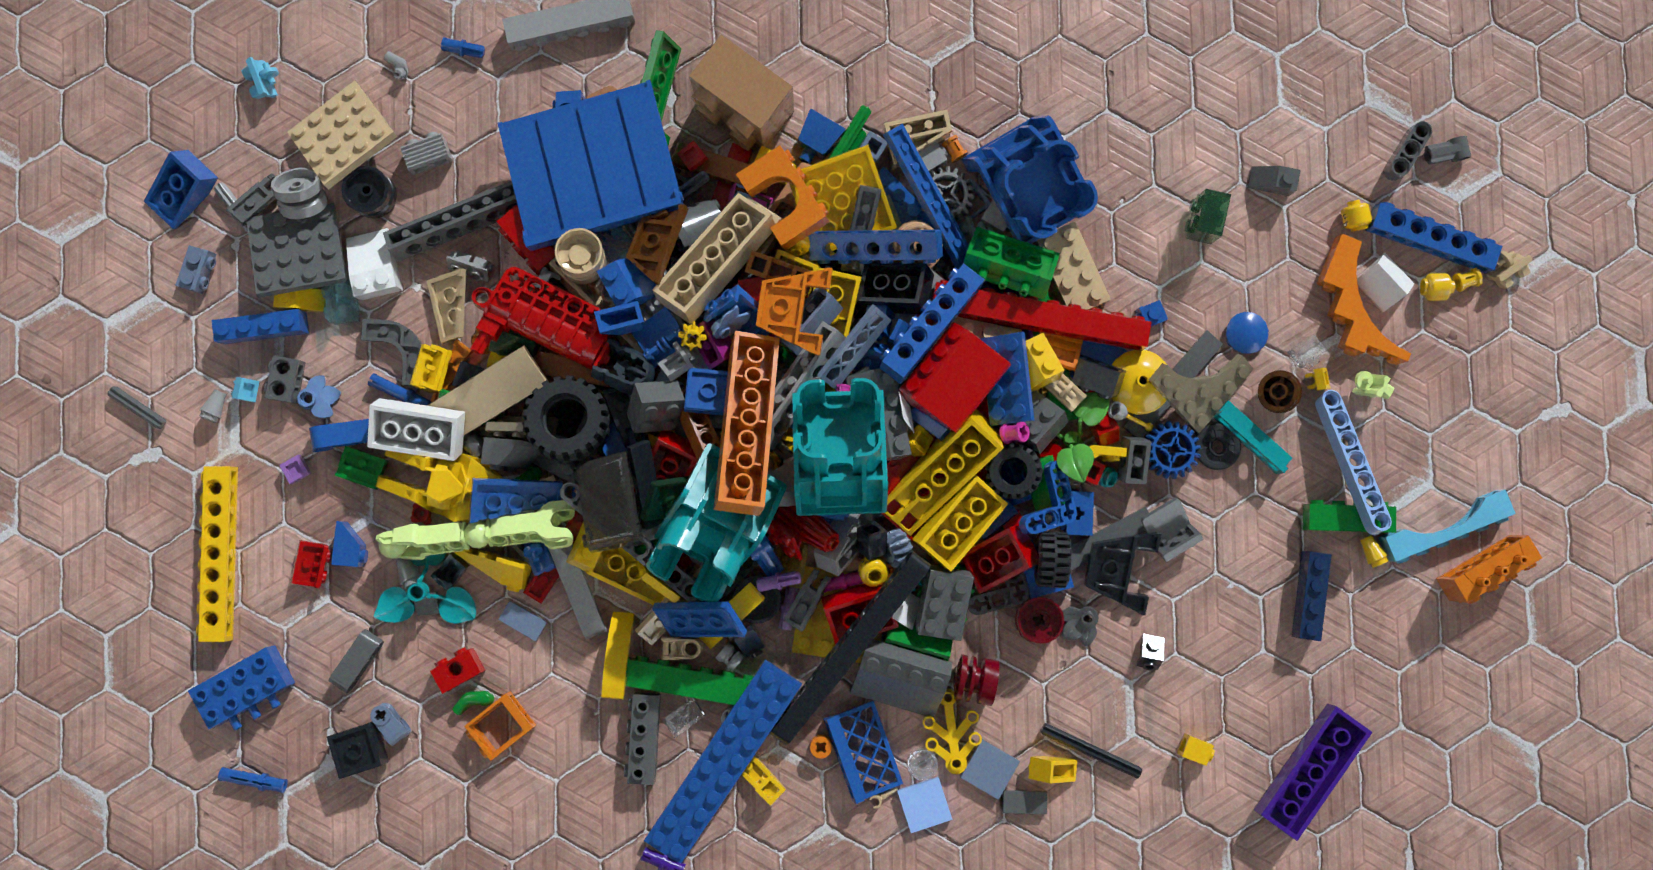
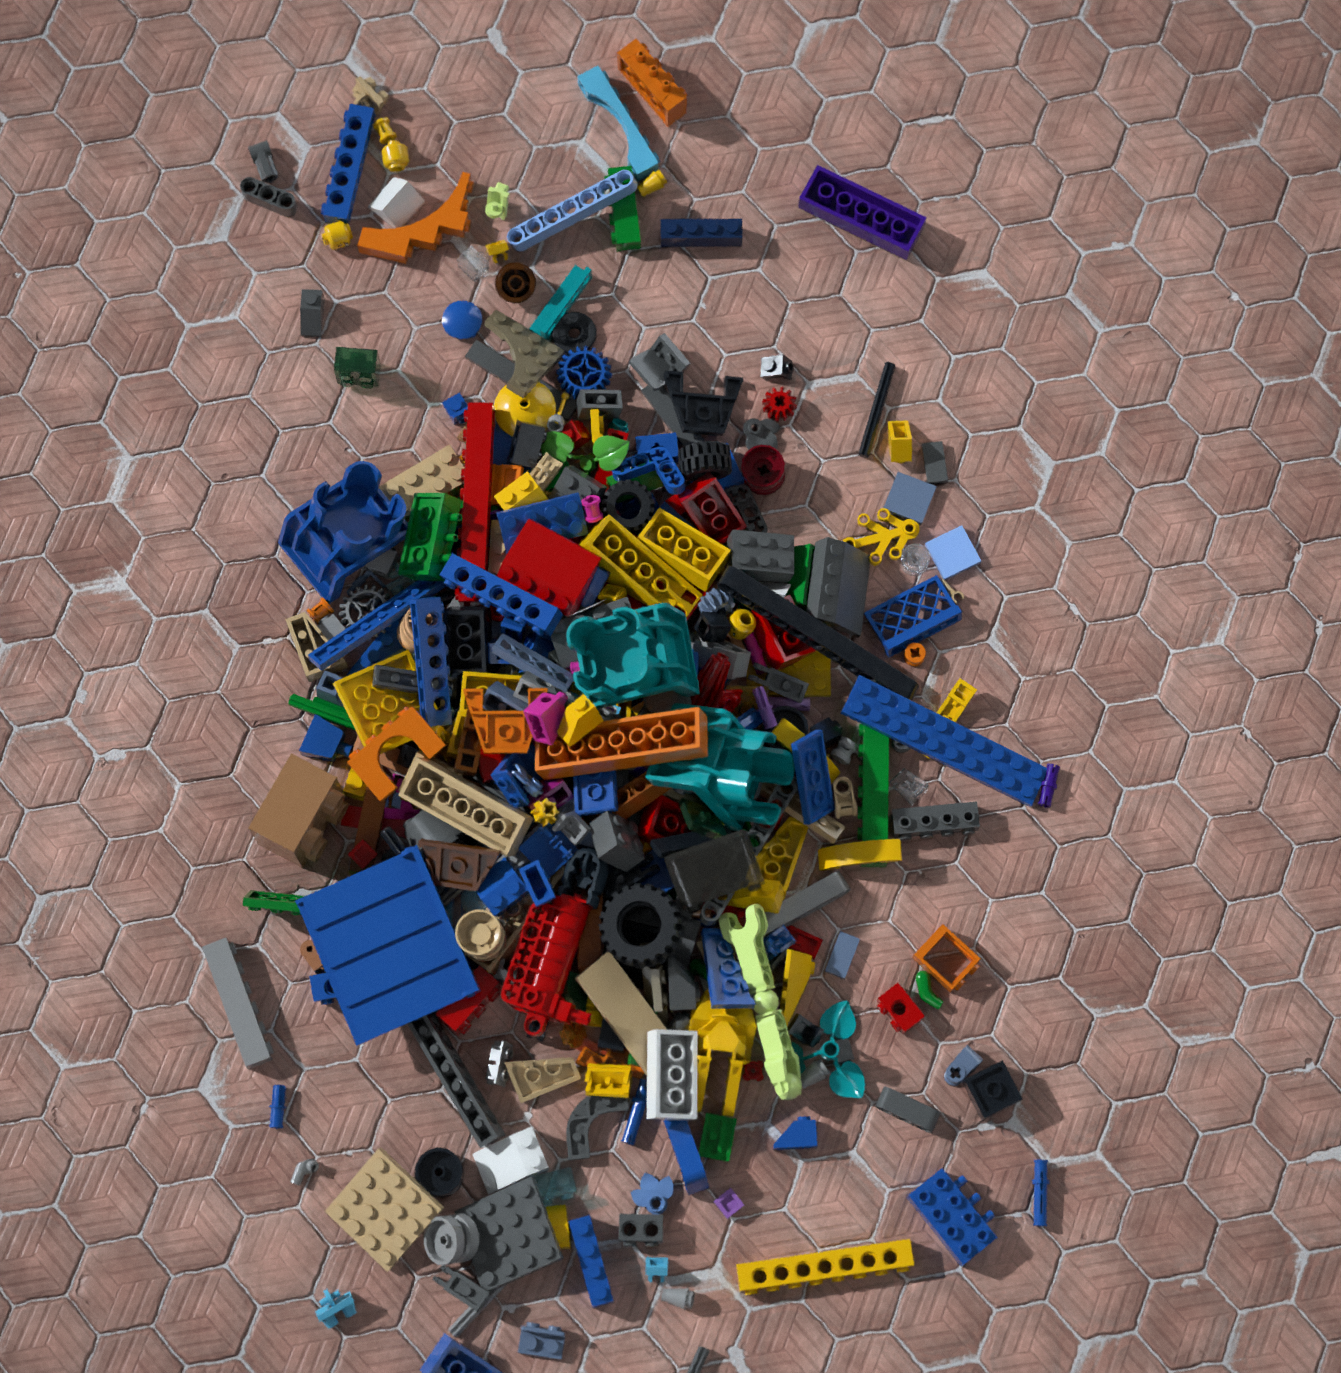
camera: 95 degrees left, 10 degrees down
red bracket [290,540,331,589] -> none
light grey brick [400,132,453,175] -> none
yellow tile [637,562,680,603] -> none
dark red wheel [953,654,1000,706] -> none
yellow brick [1177,733,1215,766] -> none
none -> dark pink torso [523,692,568,745]
none -> yellow slope [557,694,604,747]
none -> red gear [762,386,797,422]

